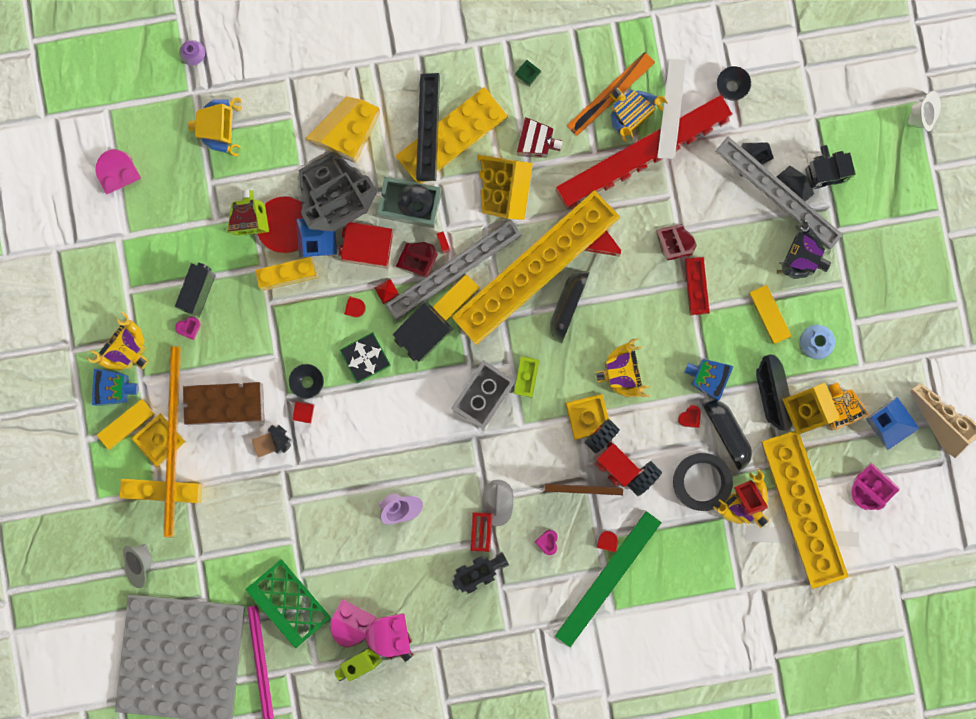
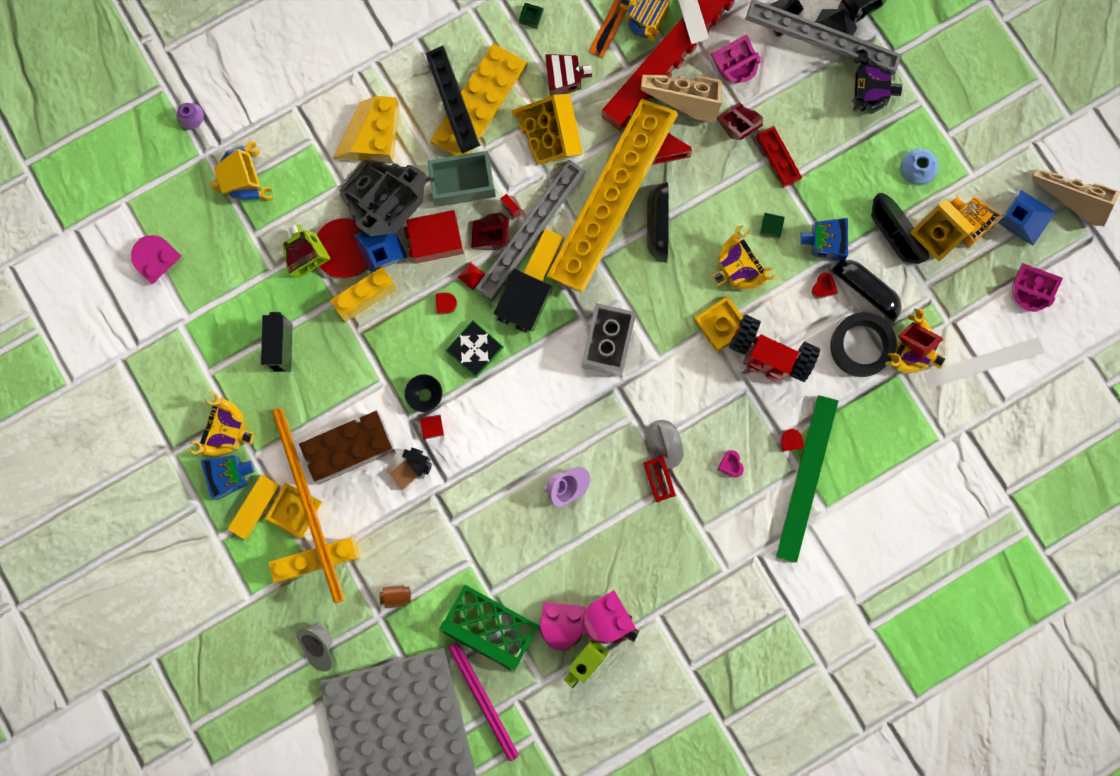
camera: 15 degrees left, 5 degrees down
dark pink tile [175,316,201,341] -> none
black piece [398,184,433,218] -> none
black brick [452,552,509,594] -> none
lime plate [514,356,540,398] -> none
reddish brown tile [543,484,623,496] -> none
yellow tile [749,285,791,345] -> none
yellow plate [761,431,849,589] -> none
none -> dark orange brick [379,585,411,609]
none -> tan wedge [641,75,722,123]
none -> dark pink slope [710,34,760,83]
none -> dark green tile [760,213,785,238]

